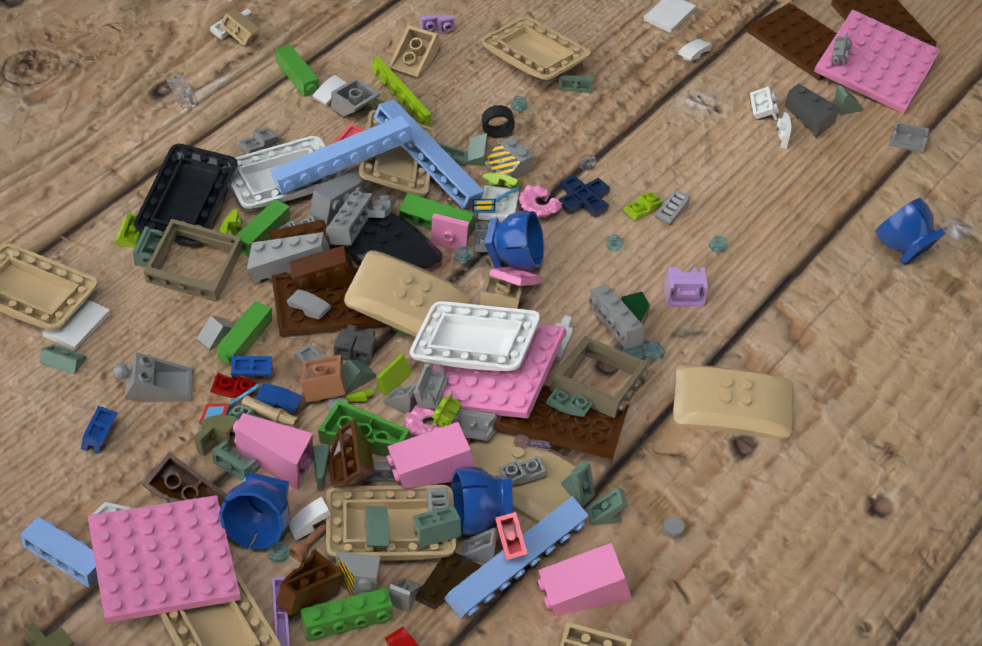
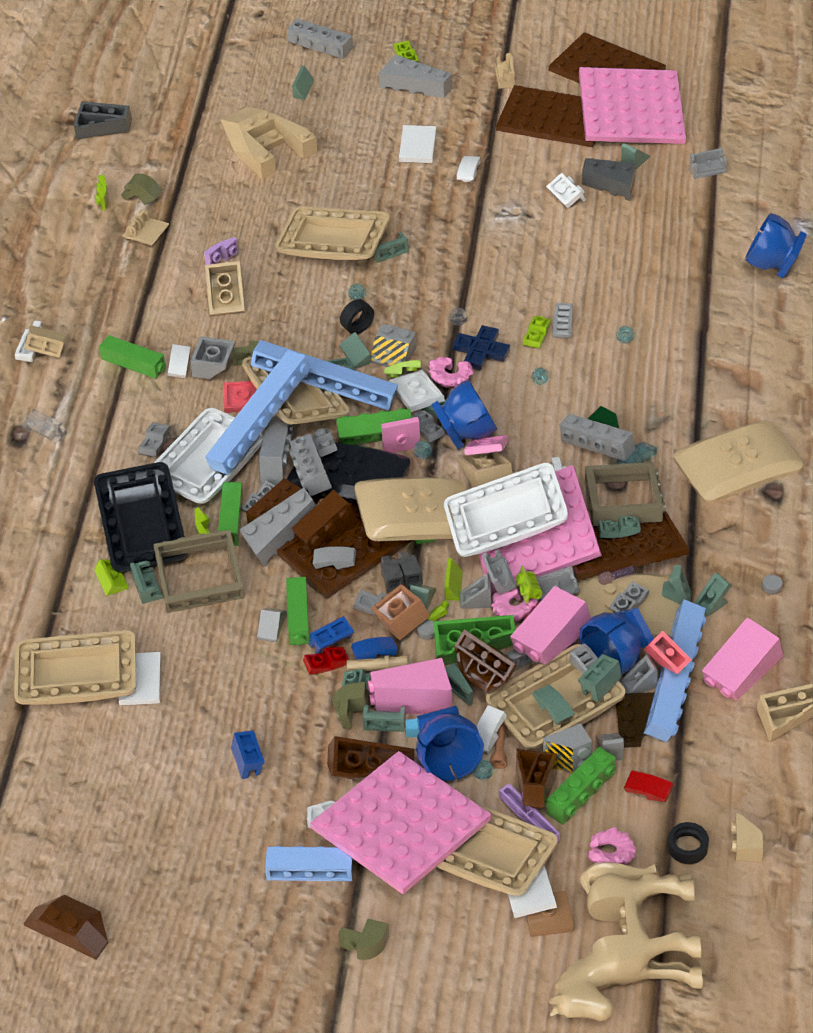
camera: 25 degrees left, 0 degrees up
sand green slope [40,344,86,374] -> none
light grey slope [113,352,193,402] -> none
dark azure piece [199,384,261,425] -> none
lime plate [371,56,432,127] -> none
piece [472,186,520,213] -> none
lavender piece [664,267,708,307] -> none
white slope [776,112,791,149] -> none
light grey hinge [831,32,852,67] -> none

